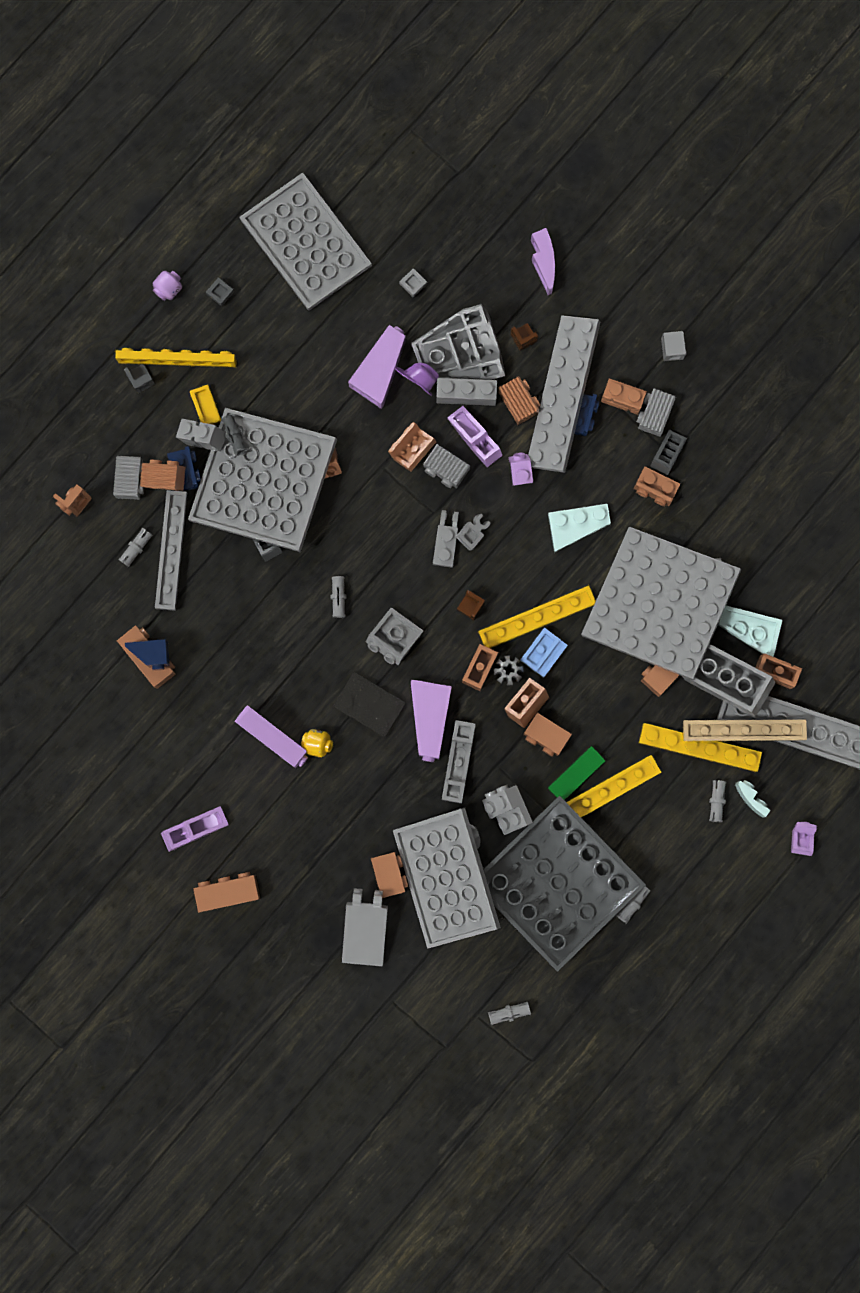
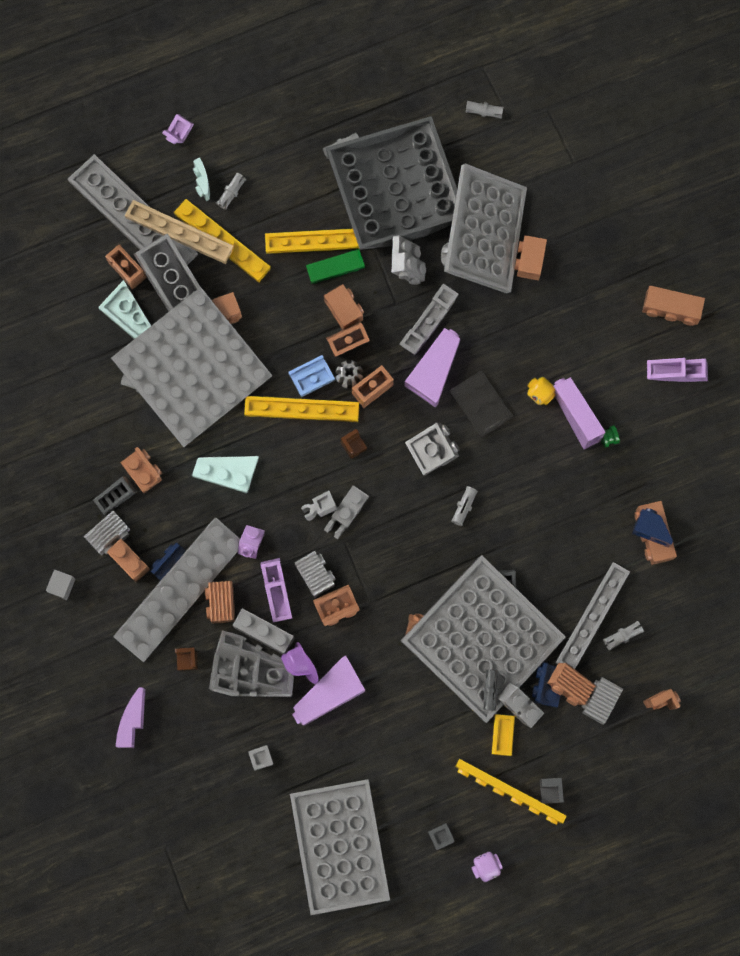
camera: 155 degrees left, 5 degrees down
light grey tile [342,888,388,966] -> none
none -> green wheel [601,425,620,448]

